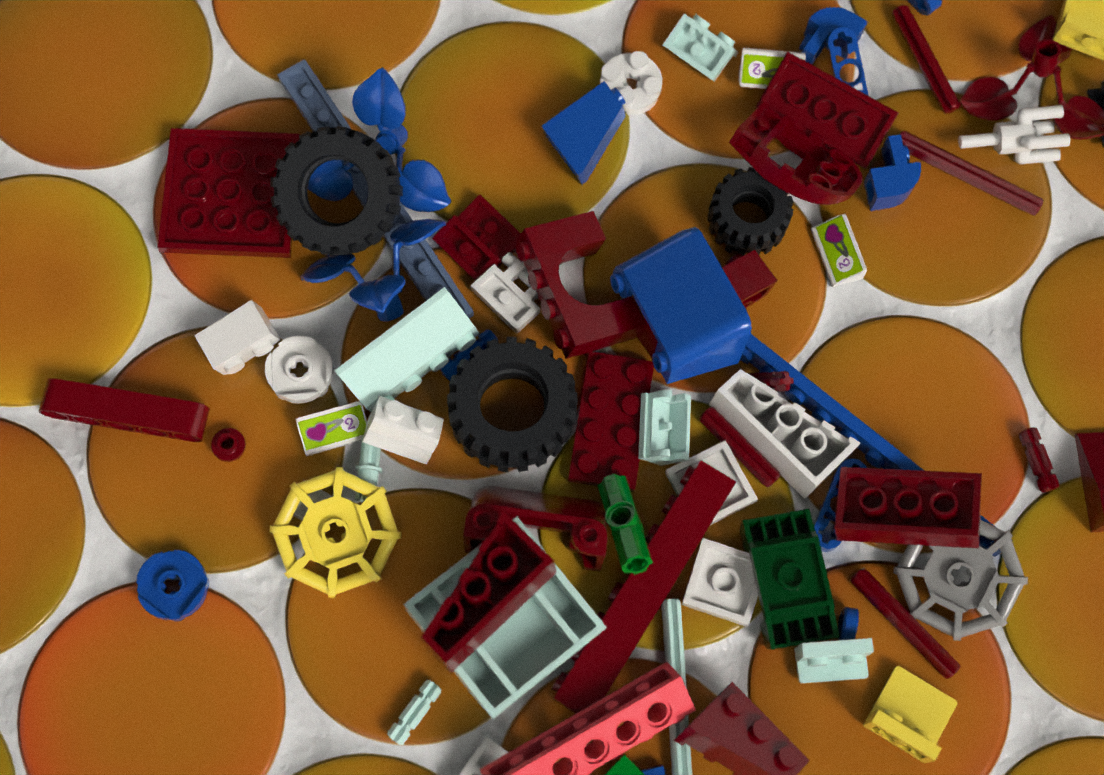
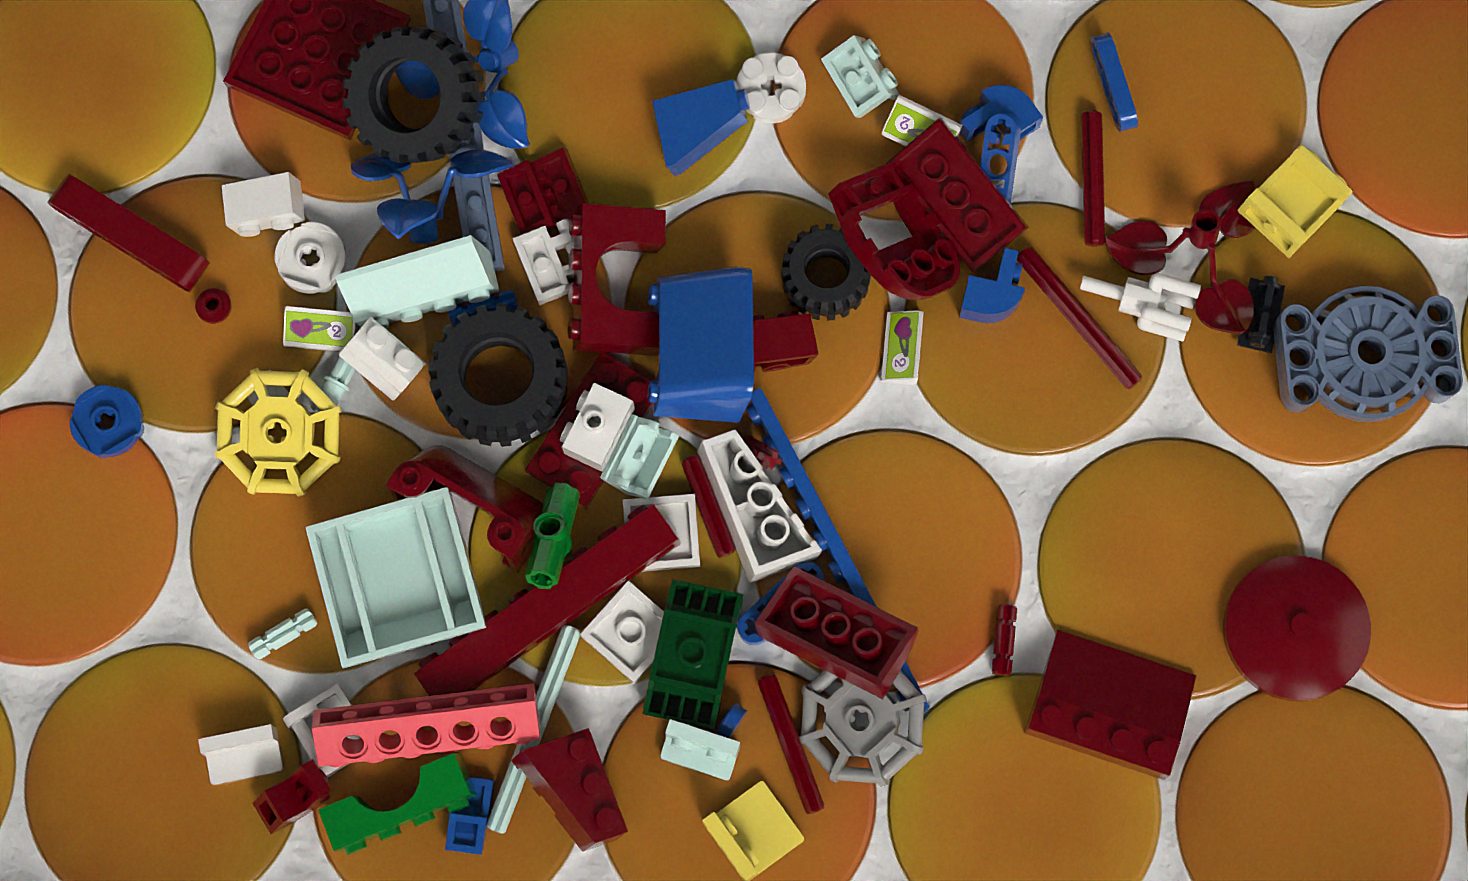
camera: 30 degrees right, 5 degrees up
dark red wedge [421,511,557,673] -> none
none -> white brick [560,383,635,472]

